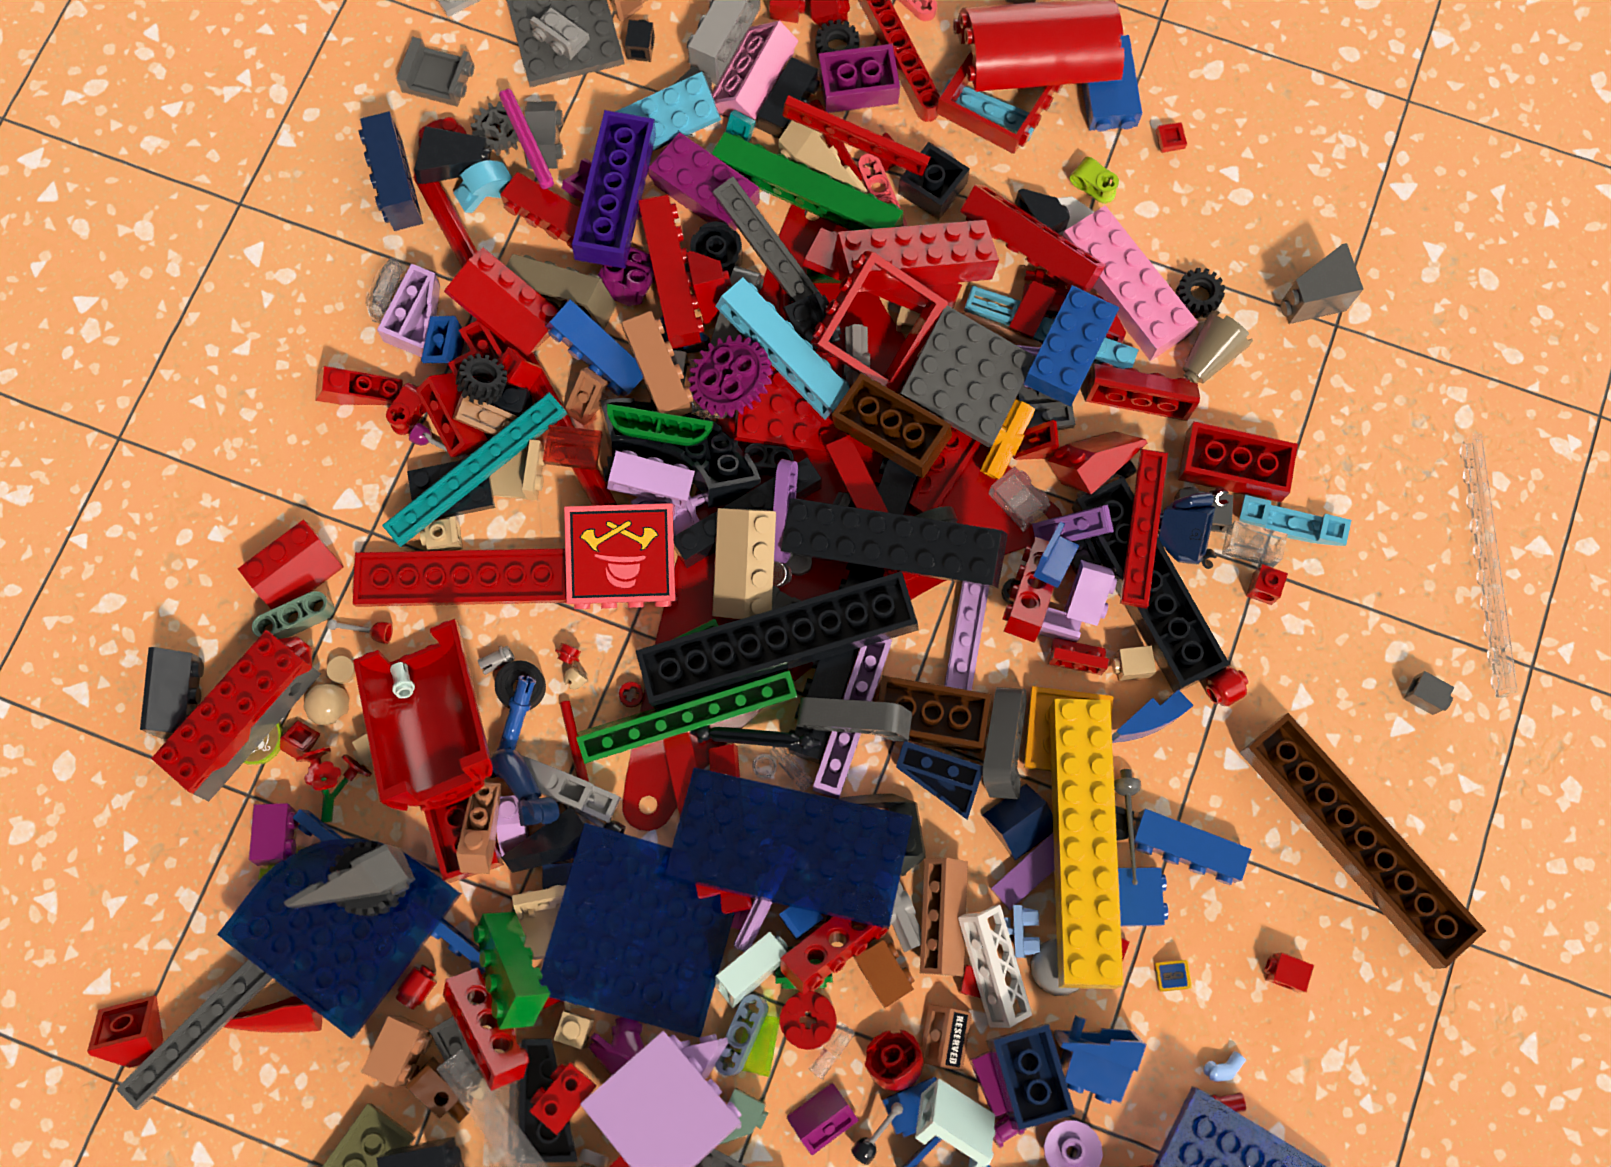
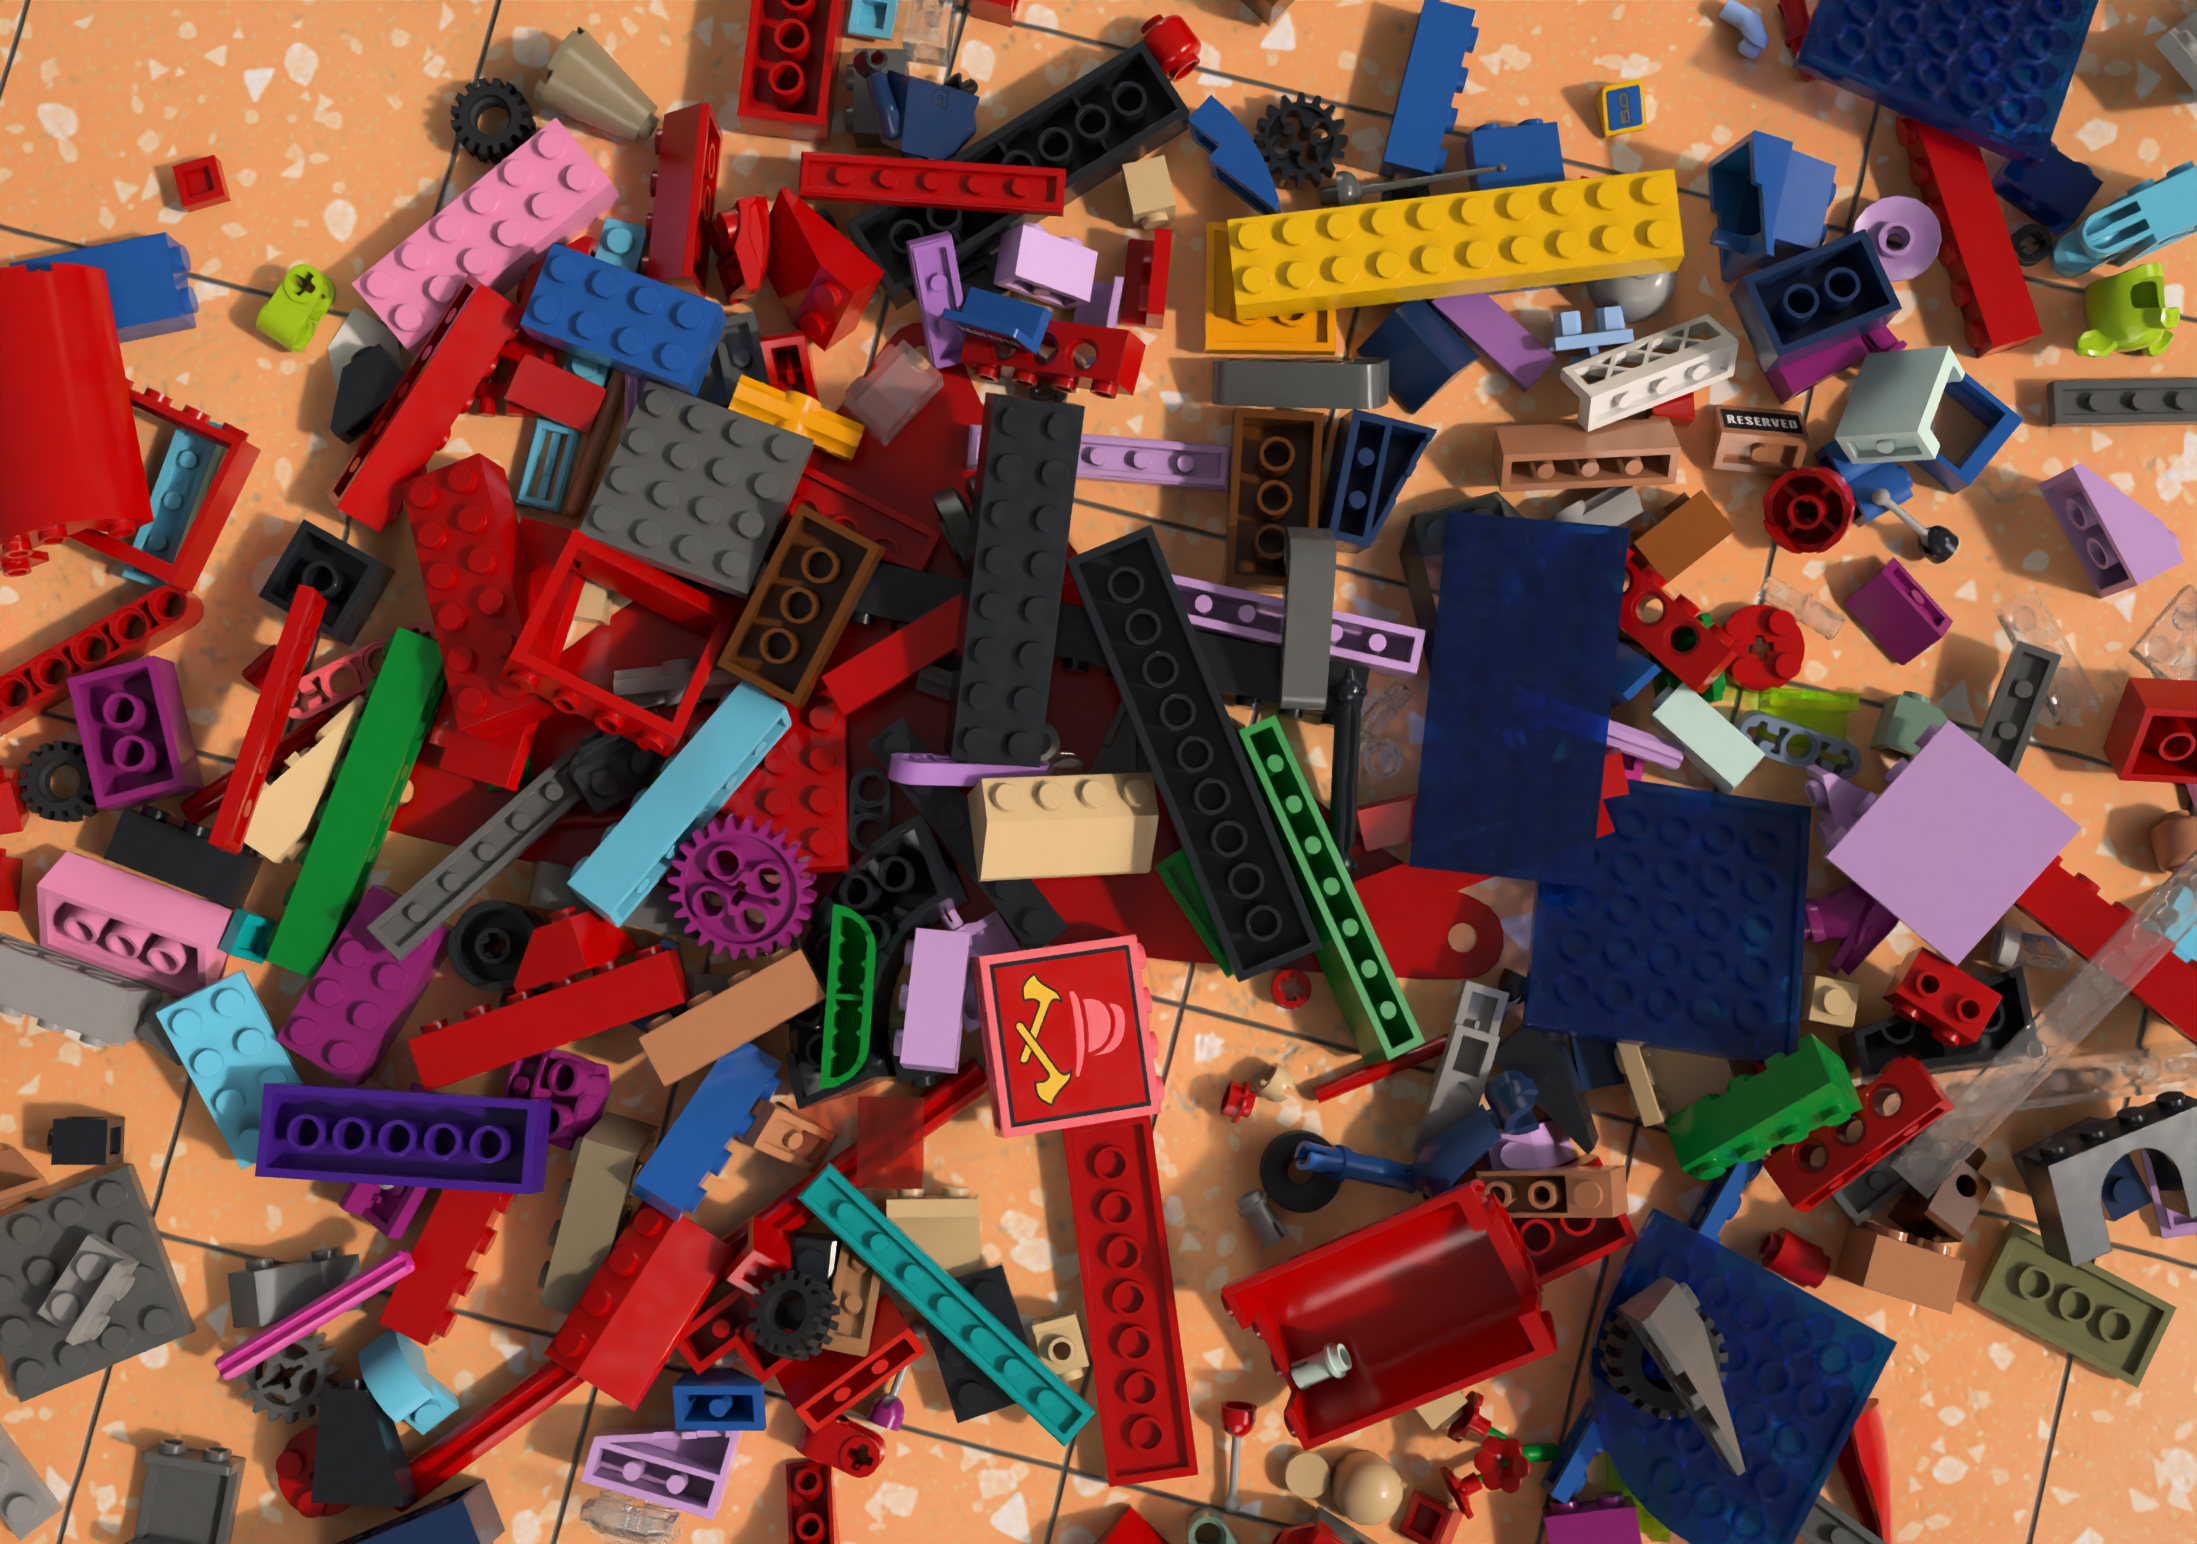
camera: 100 degrees left, 10 degrees up
none -> red slope [708,196,770,306]
none -> black gear [1253,92,1348,190]

